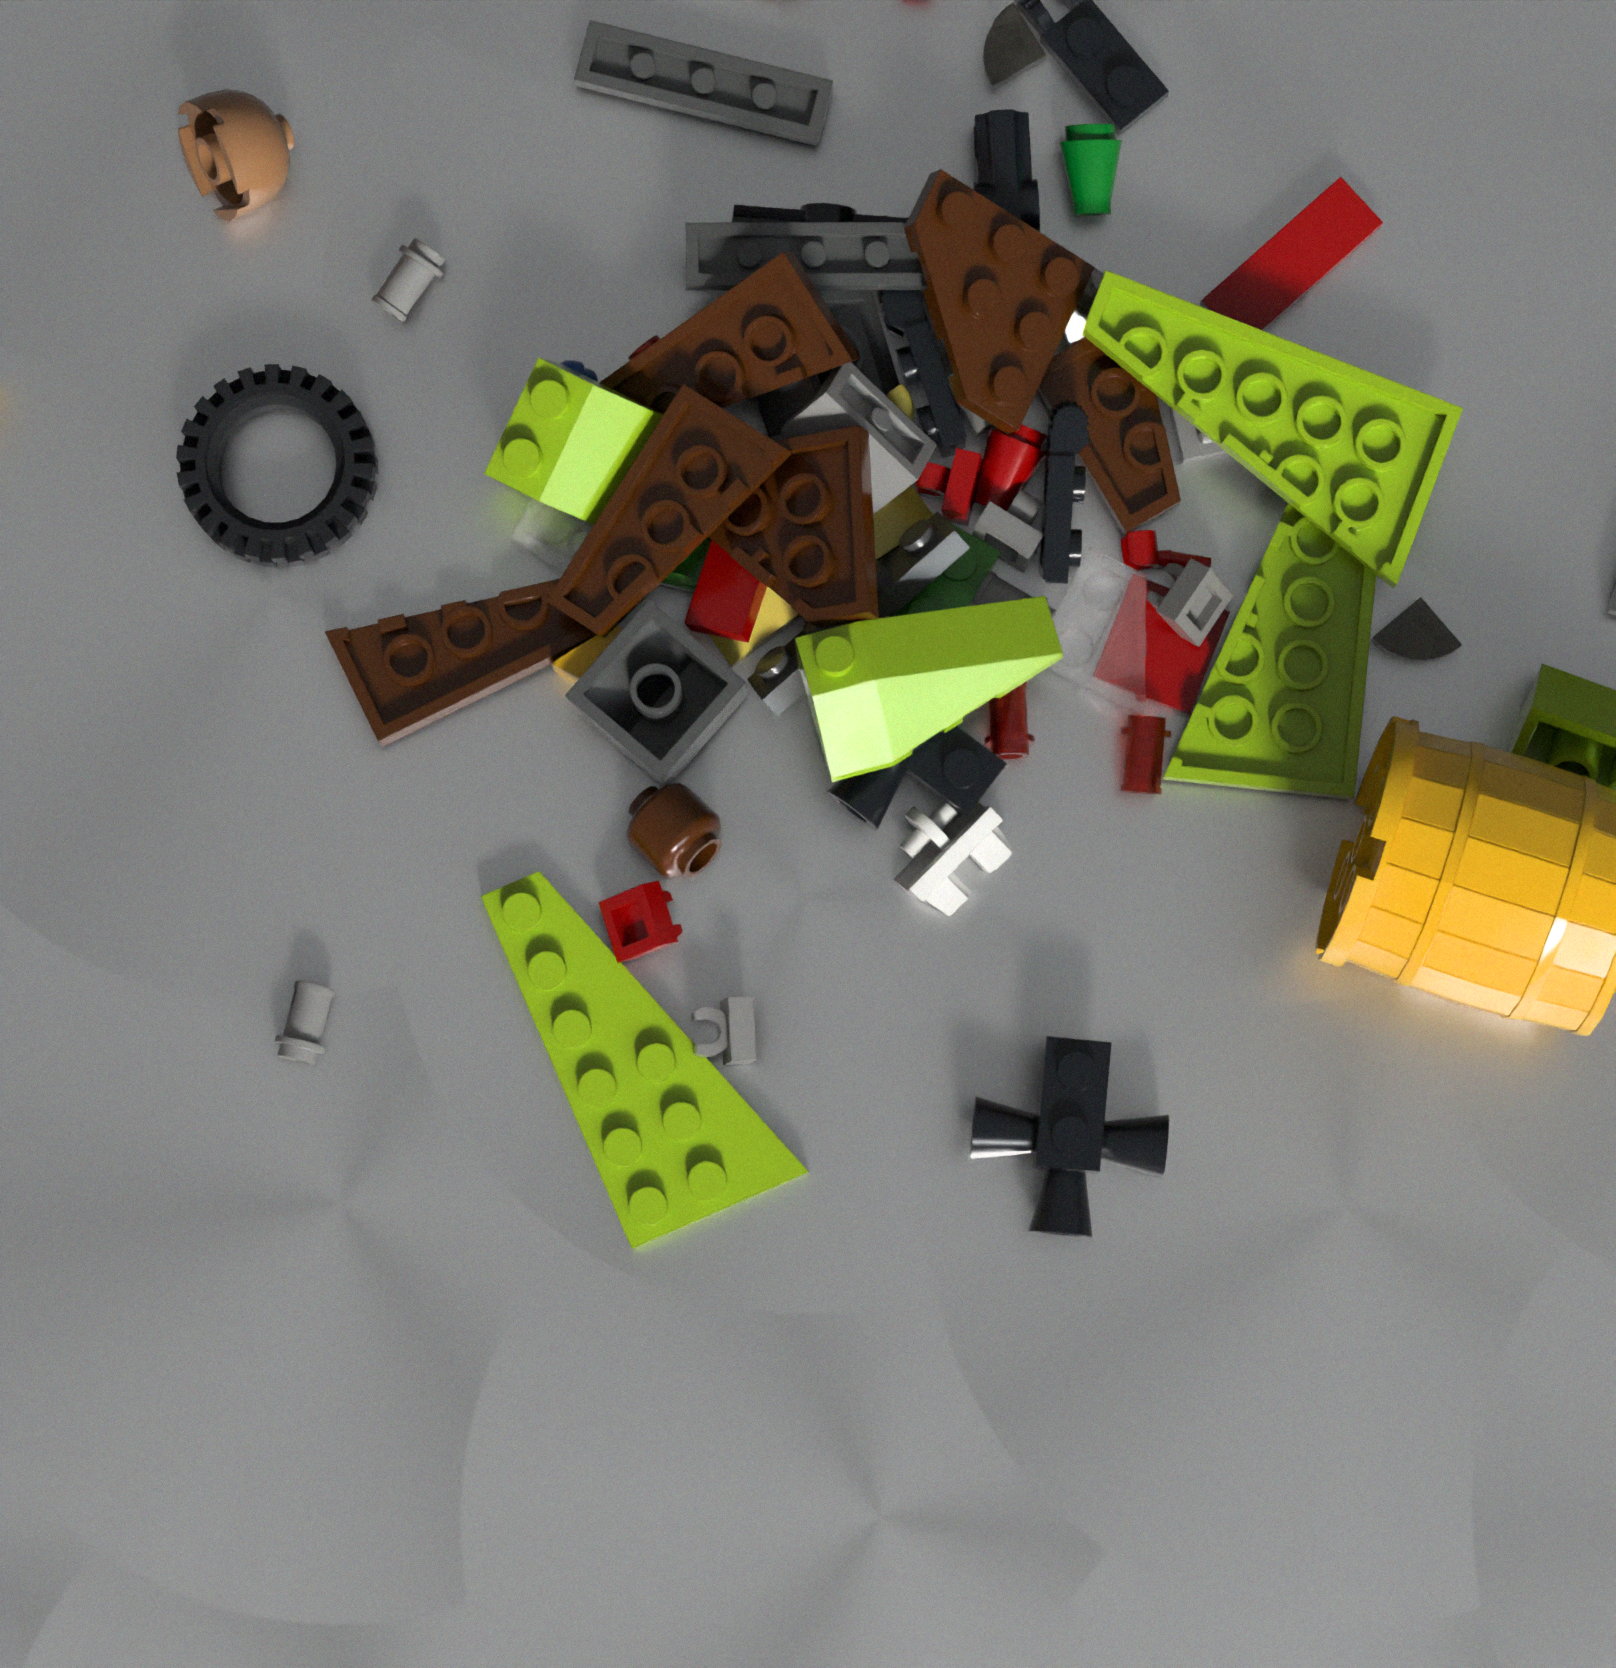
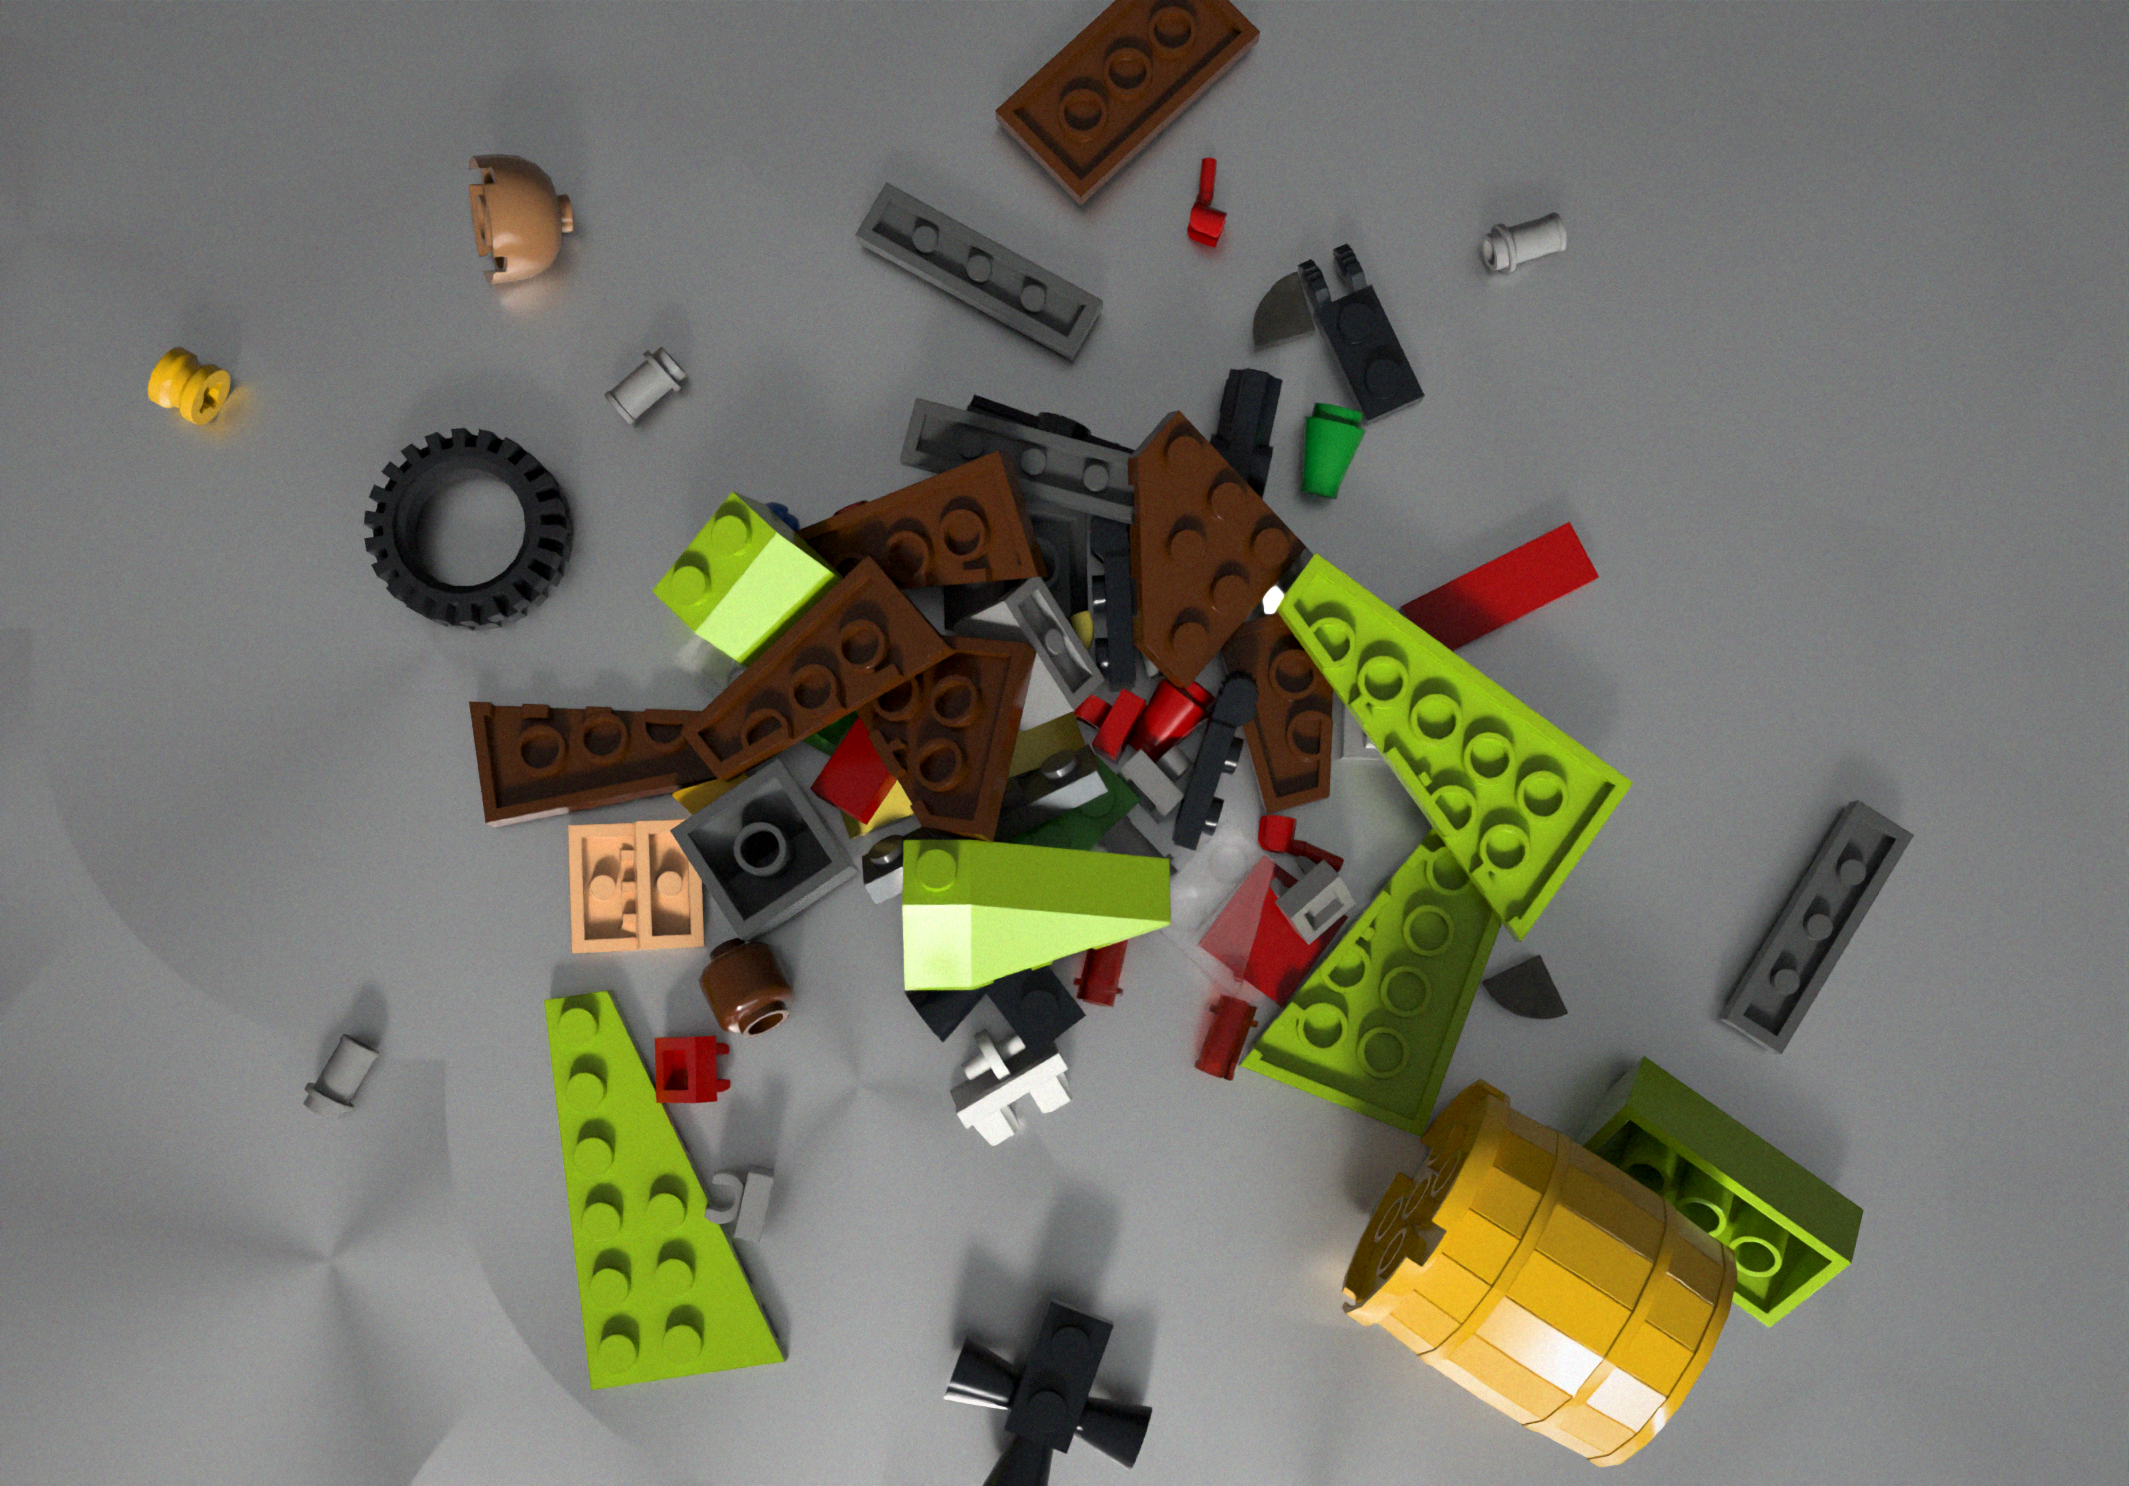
camera: 20 degrees right, 0 degrees up
none -> light nougat slope [567,819,704,954]

